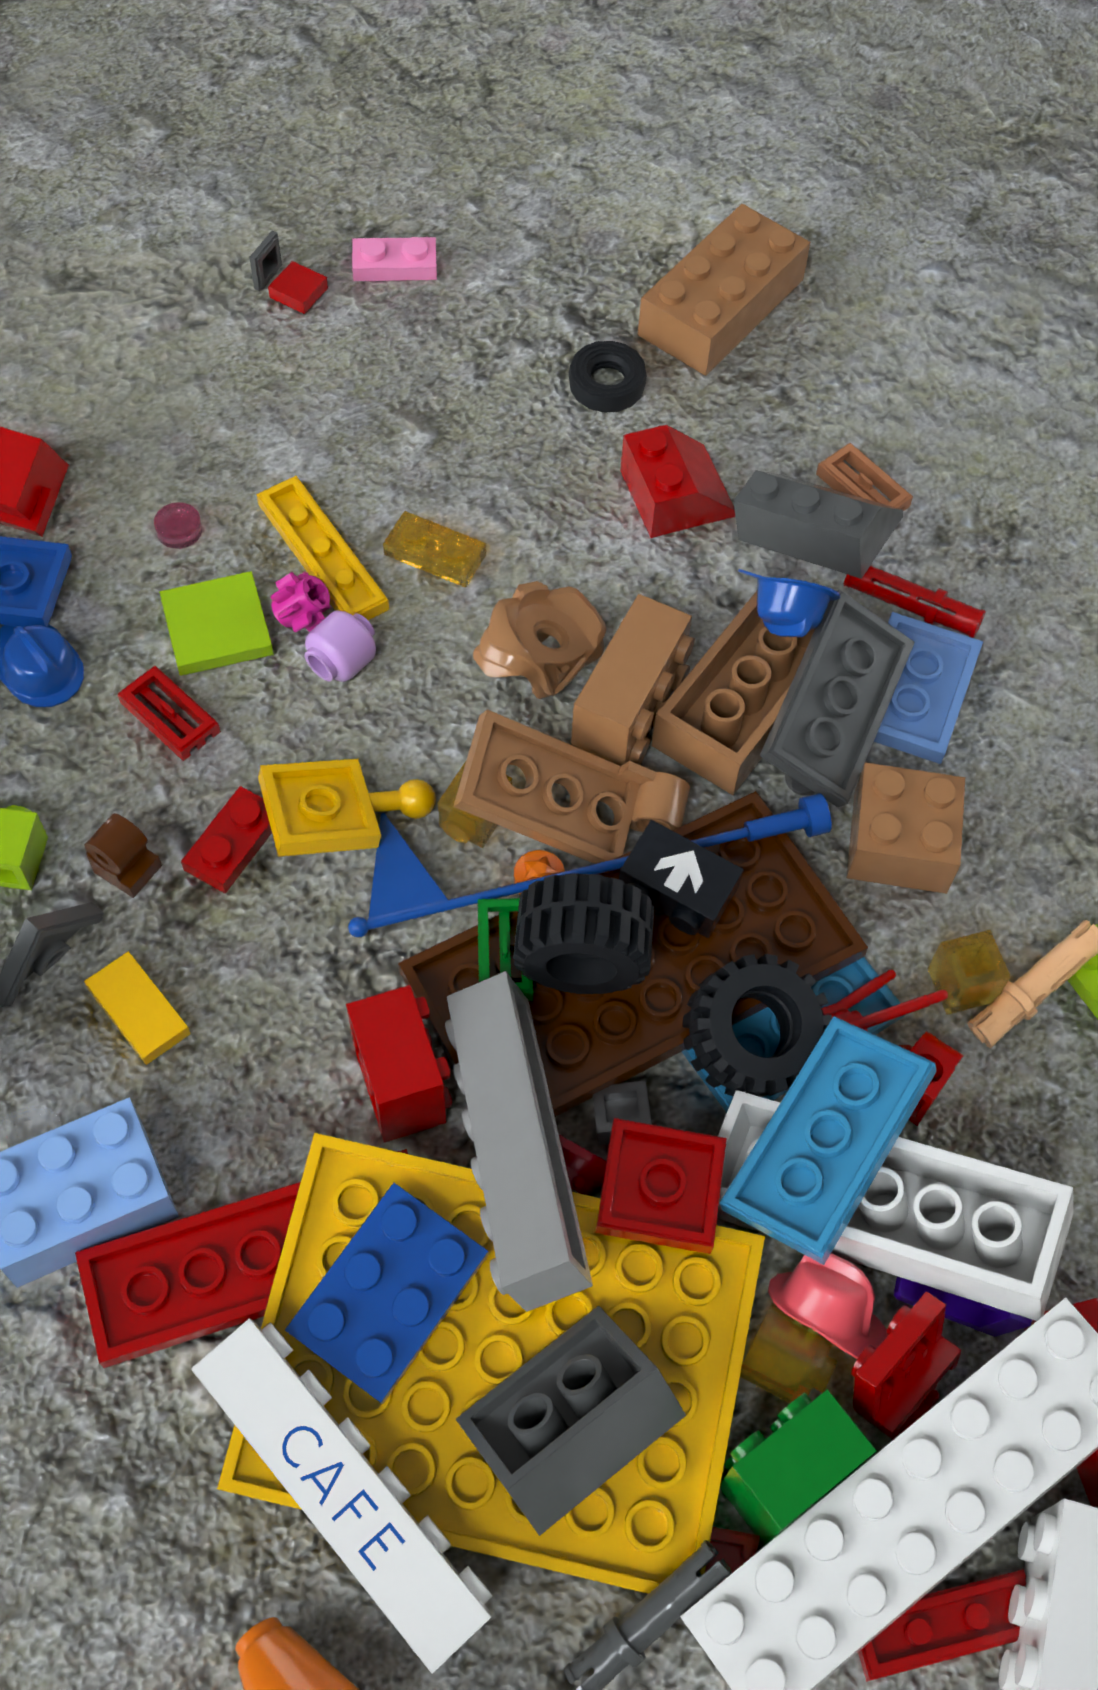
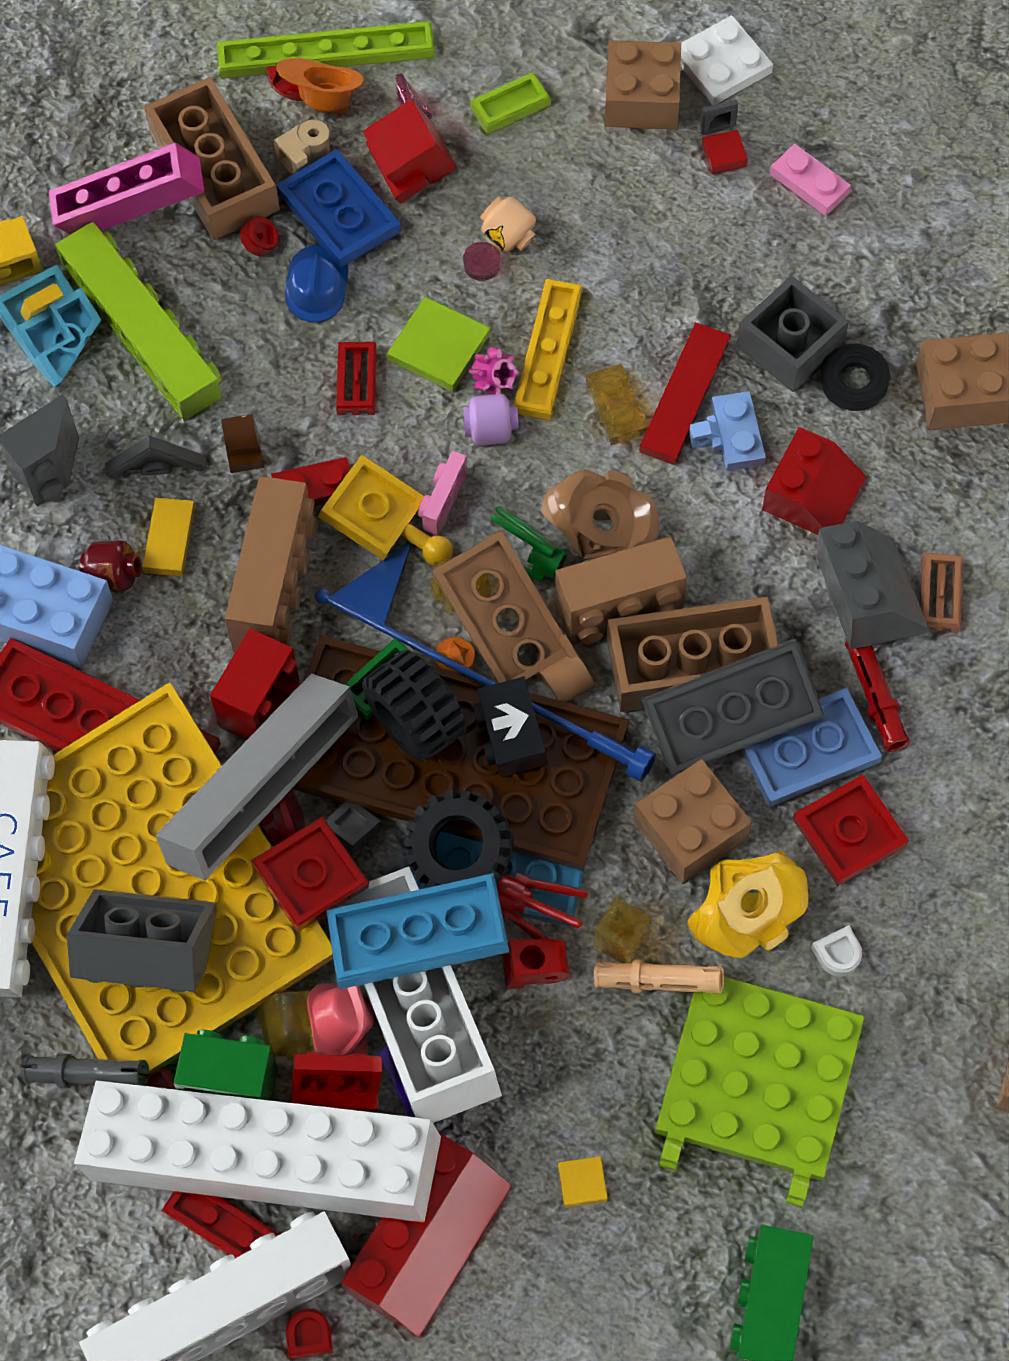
camera: 50 degrees right, 5 degrees up
blue plate [285,1183,489,1404] -> none
blue piece [738,569,841,637] -> none
none -> dark red head [79,540,142,592]
none -> medium nougat brick [225,476,317,652]
none -> bright pink plate [418,451,467,536]
none -> lime tile [470,72,551,135]
none -> light nougat head [480,196,536,252]
none -> green plant [491,506,568,583]
none -> medium nougat brick [604,40,682,130]
none -> red tile [639,322,731,465]
none -> white plate [681,15,773,105]
none -> yellow piece [687,850,808,958]
none -> light blue hinge [689,391,766,471]
none -> dark grey brick [737,275,849,392]
none -> red plate [793,774,909,886]

